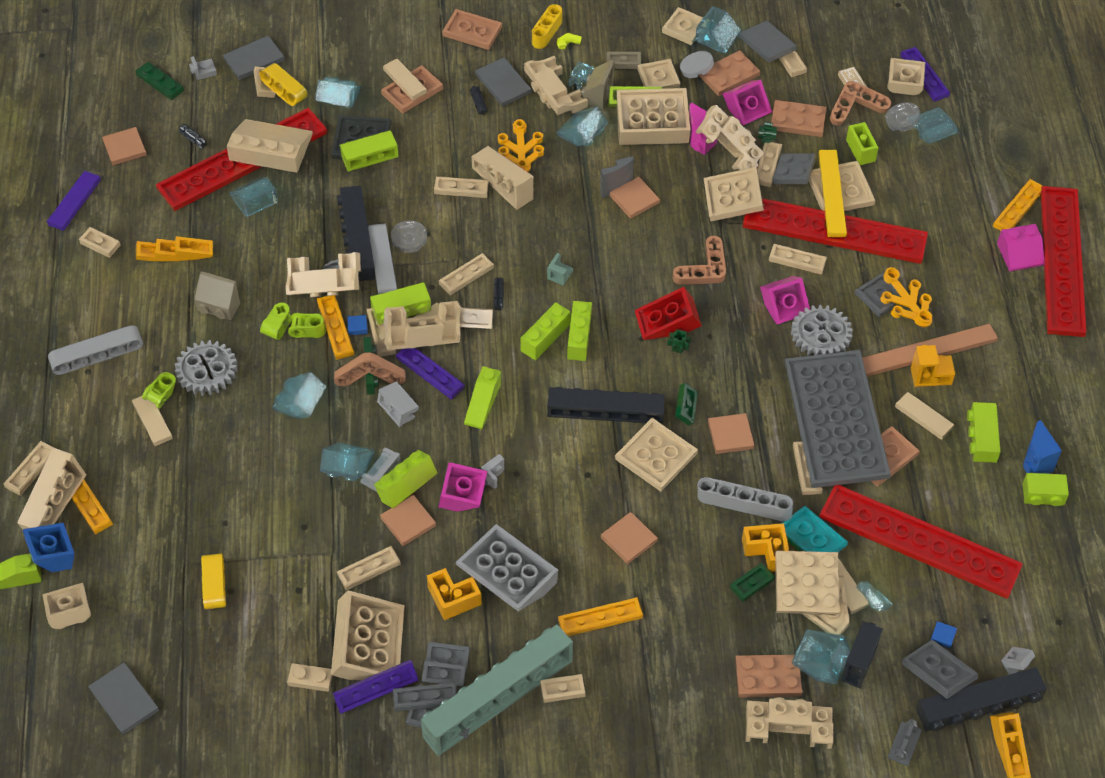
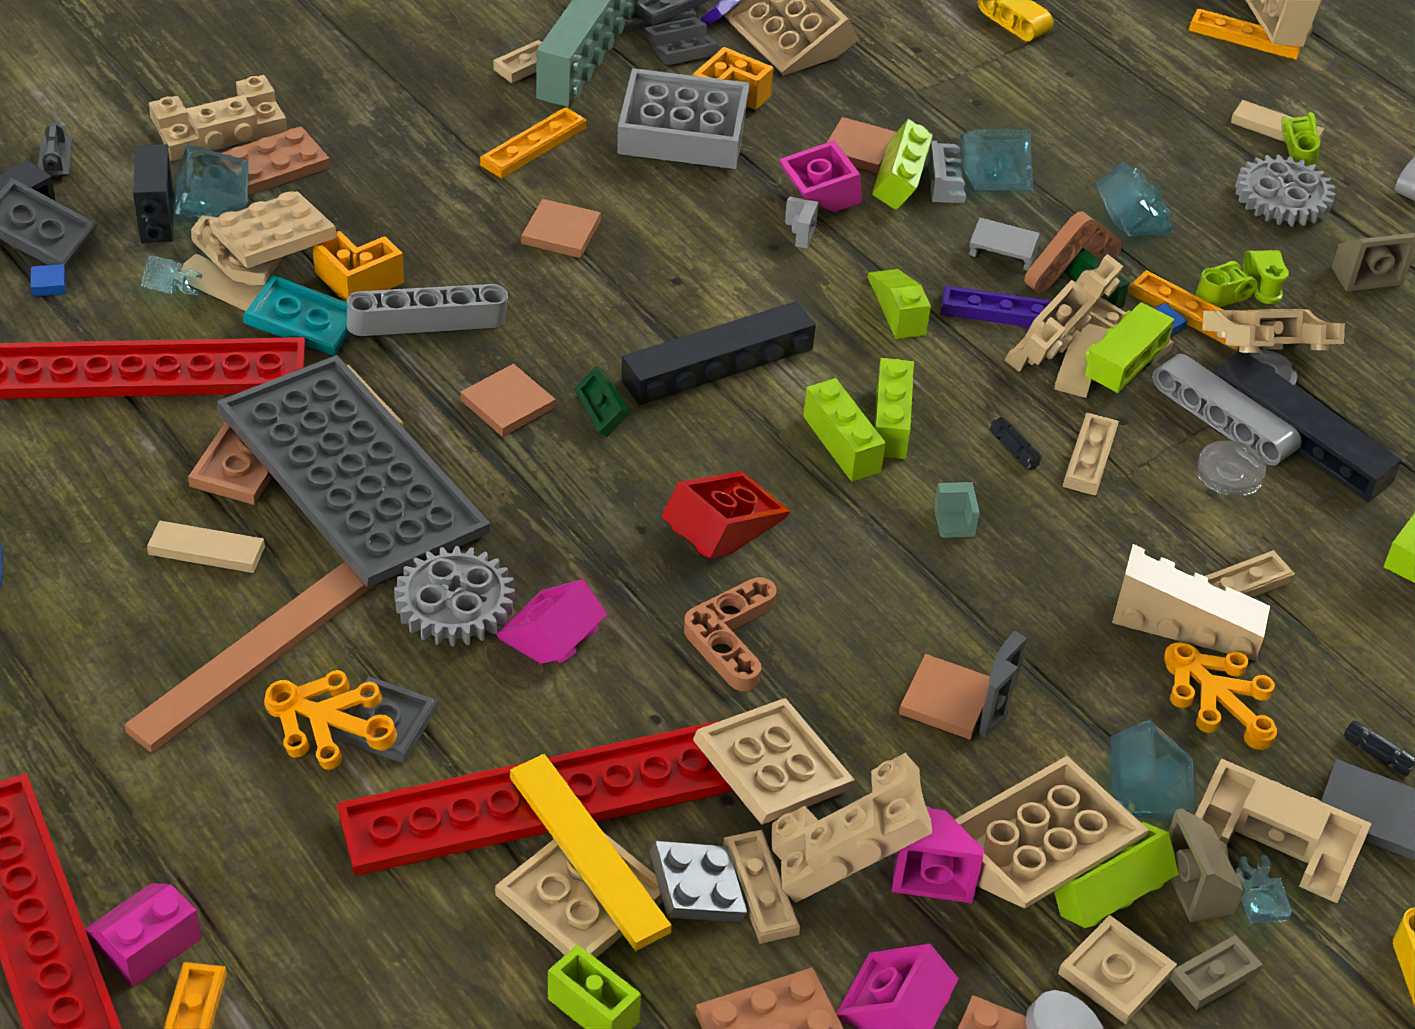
camera: 145 degrees right, 10 degrees down
tan tile [4,441,54,496] -> none
tan tile [337,546,401,590] -> none
tan plate [460,308,493,329] -> none
neon yellow arm [557,33,582,49] -> none
tan plate [615,418,698,491] -> none
dark green gear [667,329,691,354] -> none
dark green plate [730,563,775,602] -> none
dark green gear [758,122,777,143] -> none
tan tile [769,244,827,275] -> none
light orange brick [911,345,955,387] -> none
lime brick [967,402,1000,463] -> none

